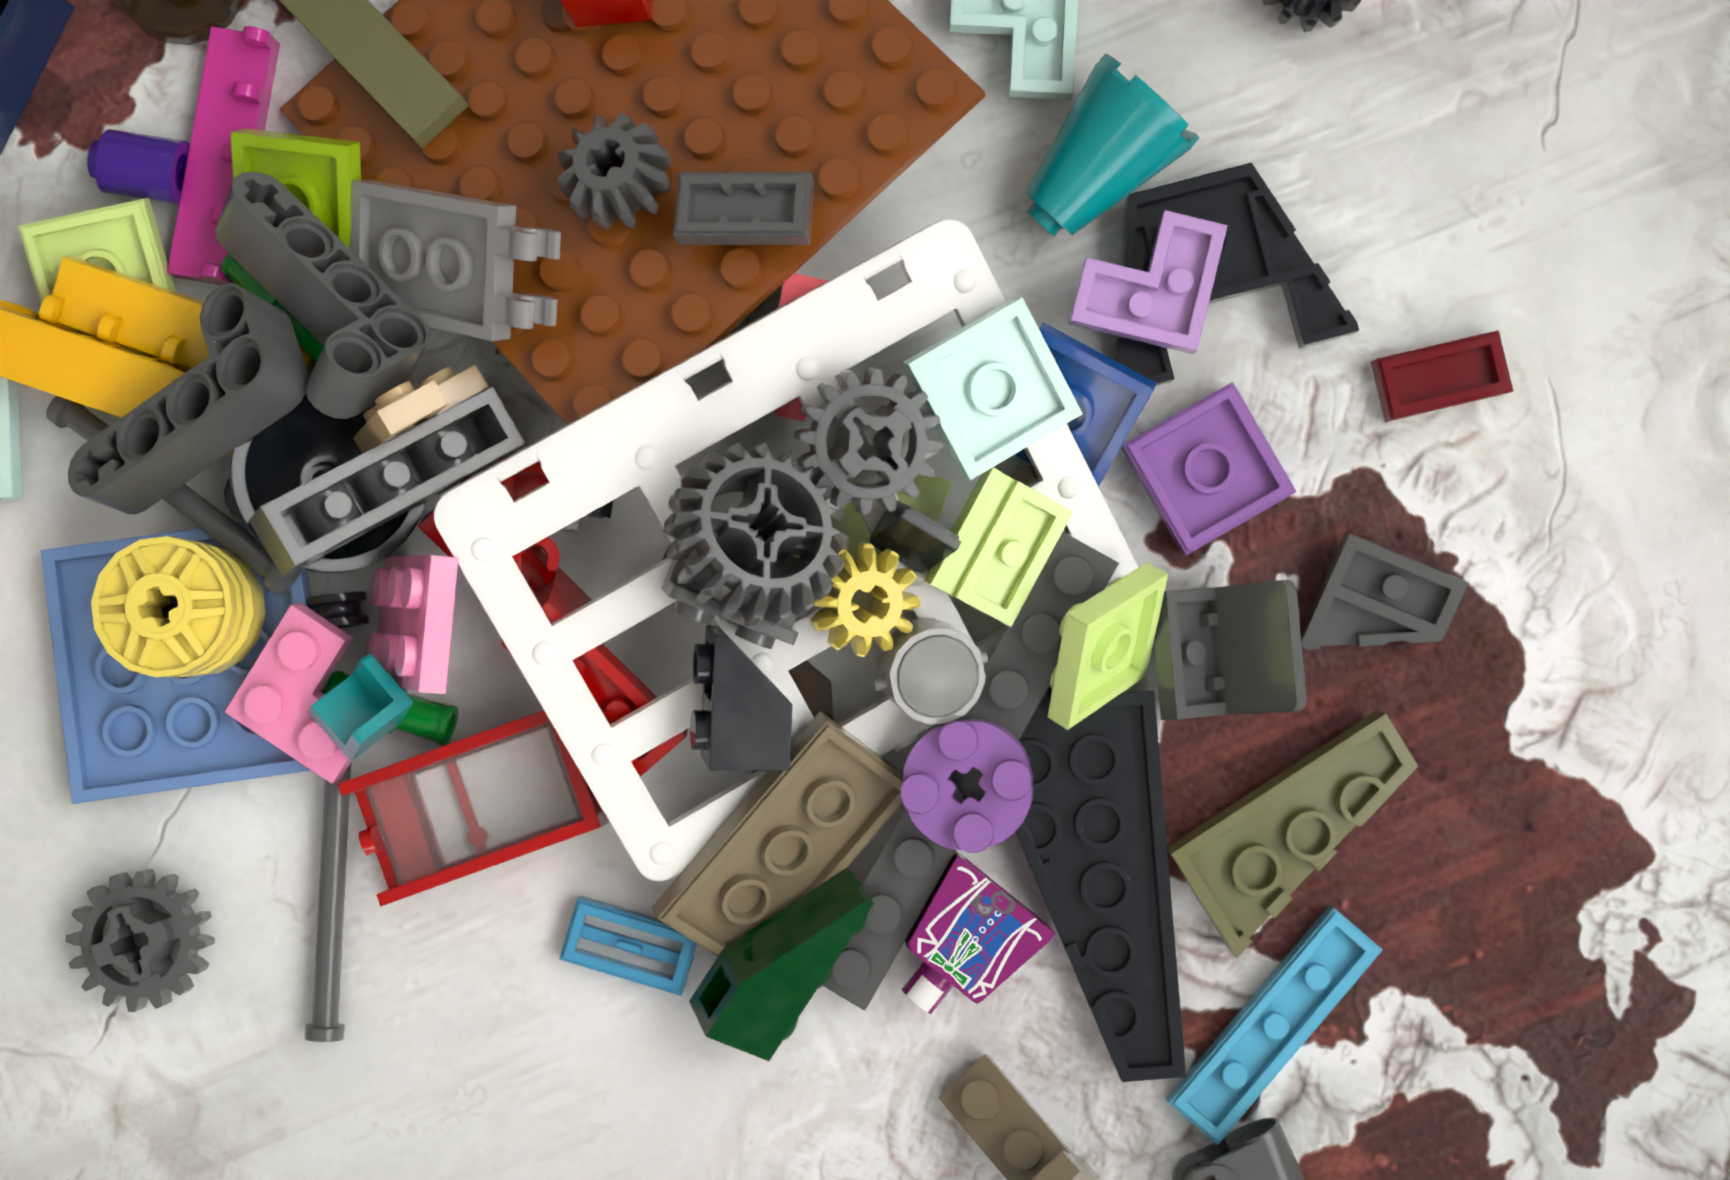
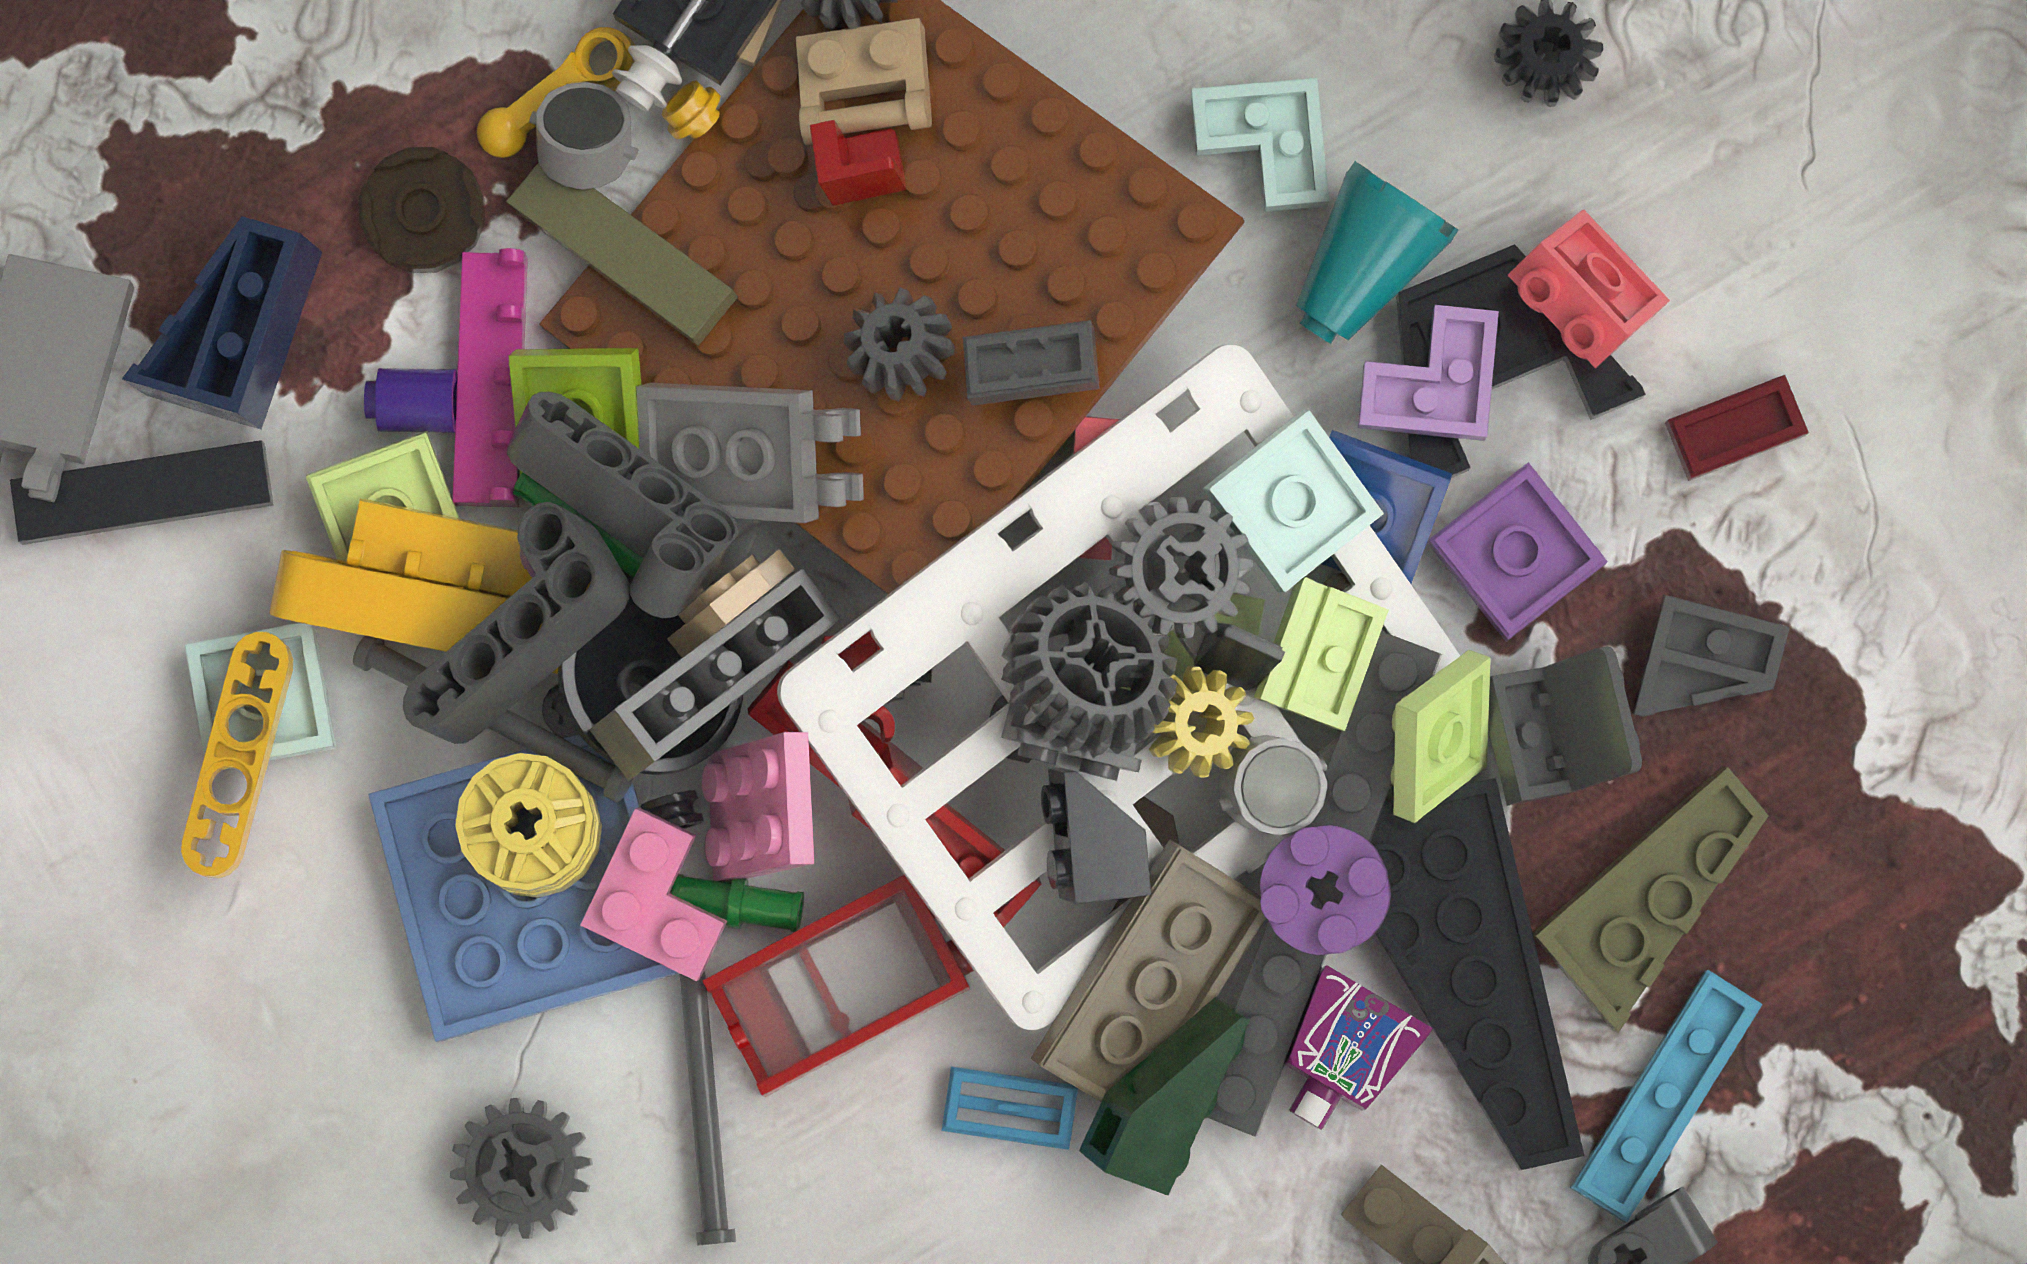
camera: 10 degrees left, 5 degrees down
teal panel [308,653,413,762] -> none
none -> coral plate [1508,209,1670,368]

